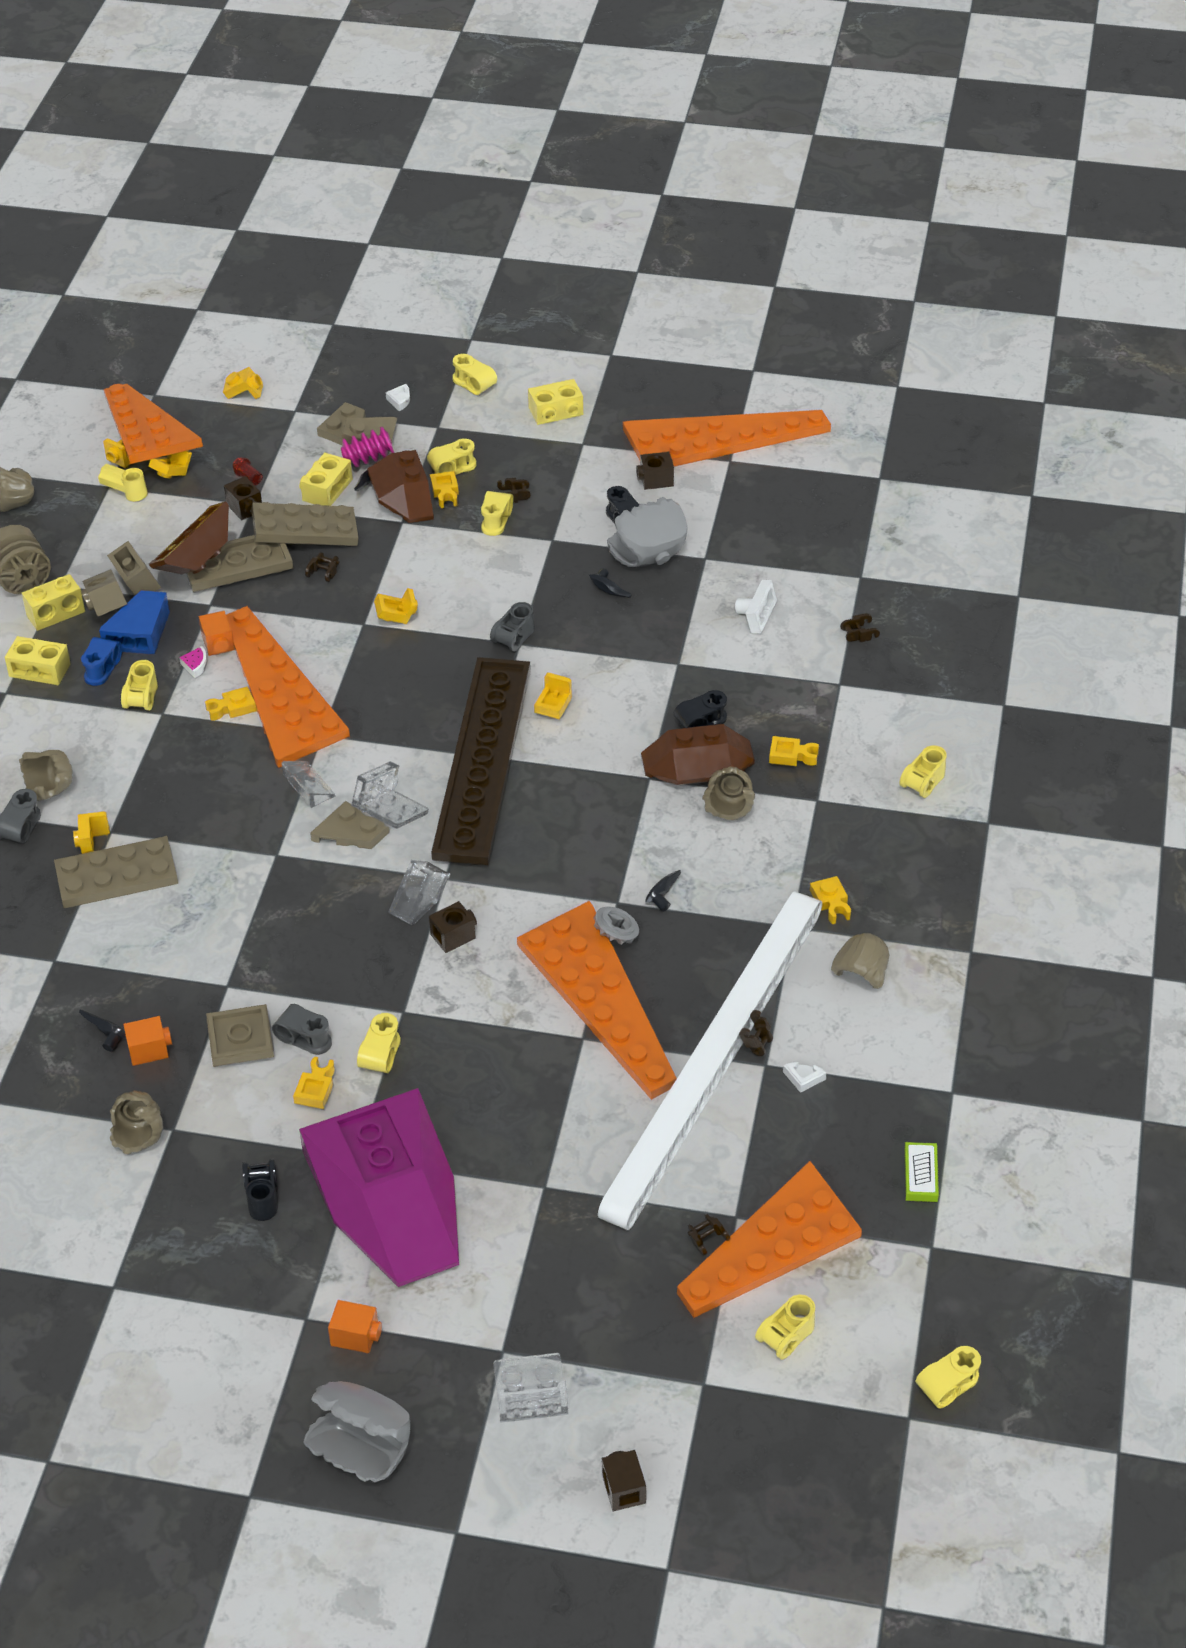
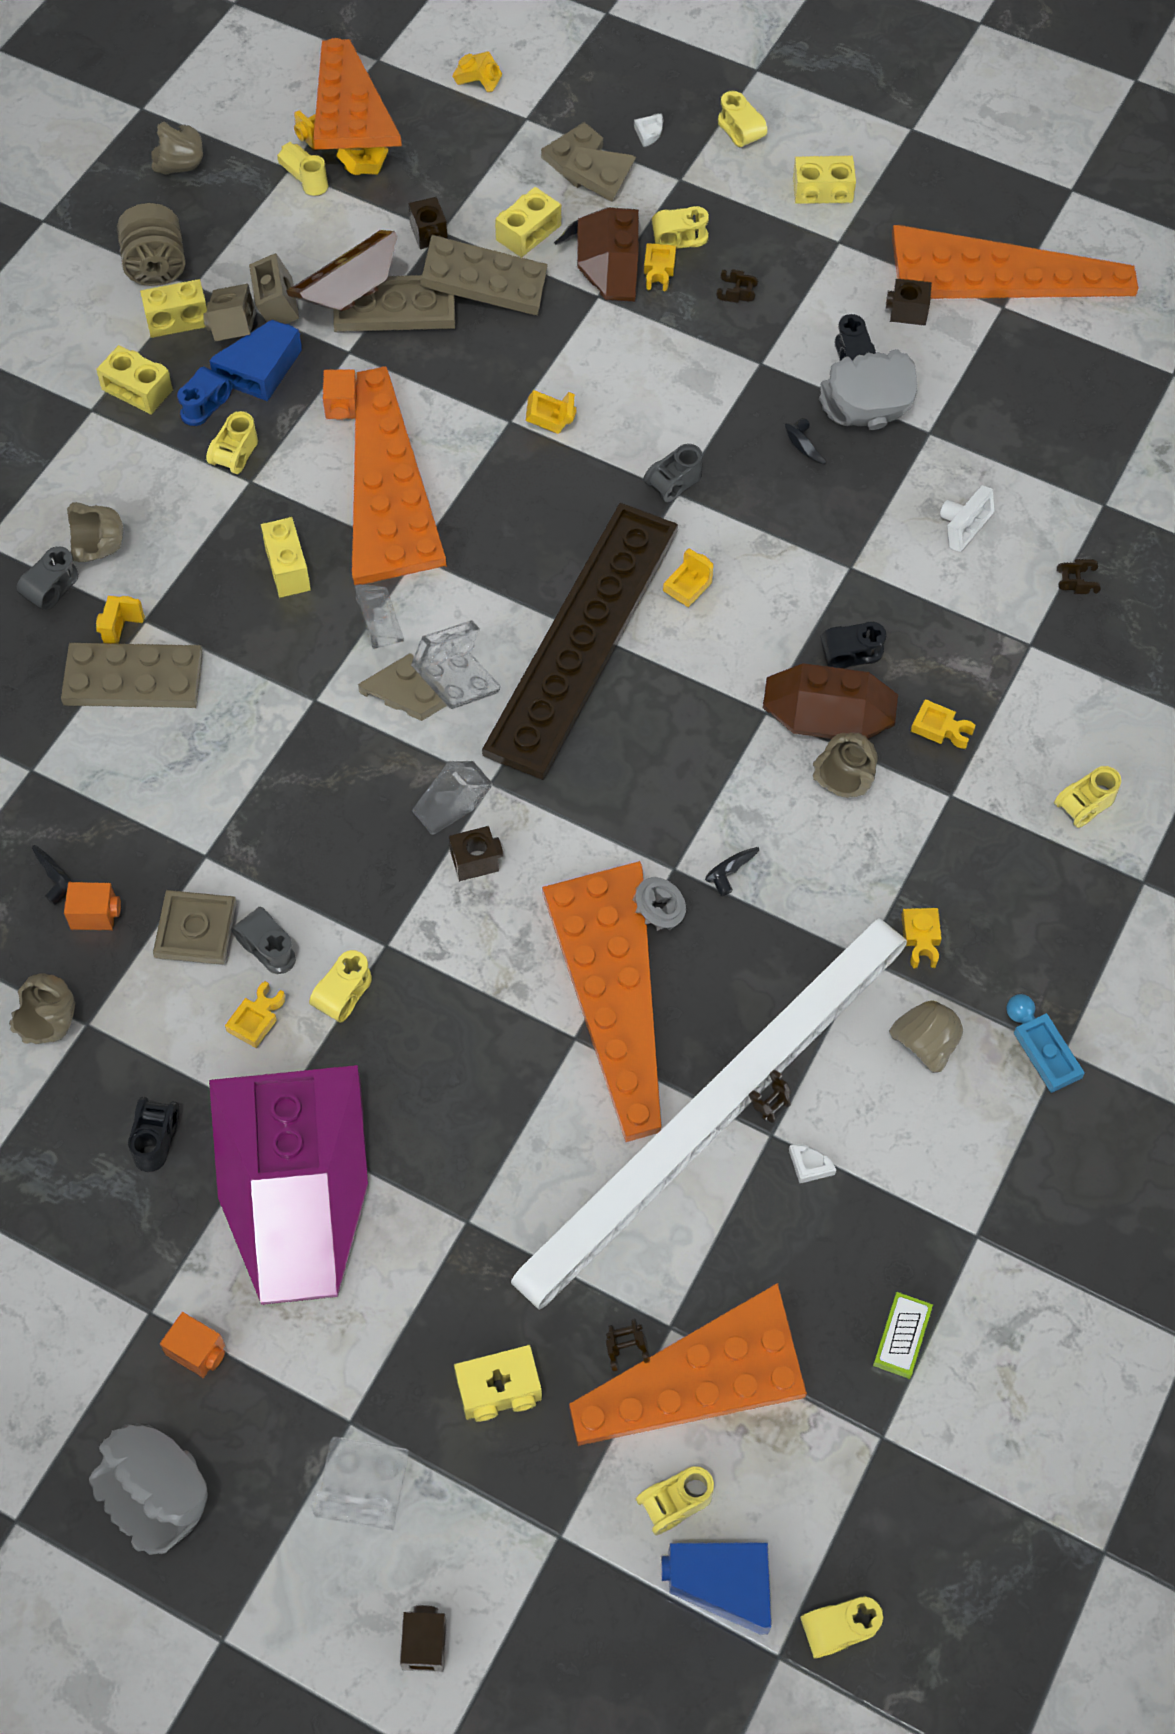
camera: 15 degrees right, 15 degrees up
tile [179,646,207,678] -> none
yellow plate [205,686,256,721] -> none
clear red pin [233,457,263,486] -> none
dark brown piece [305,552,340,582] -> none
dark pink piece [340,426,395,468] -> none
light yellow piece [481,491,513,536] -> none
none -> light yellow brick [261,517,311,598]
none -> light yellow brick [454,1345,542,1422]
none -> blue slope [661,1543,771,1635]
none -> dark azure plate [1006,994,1085,1093]

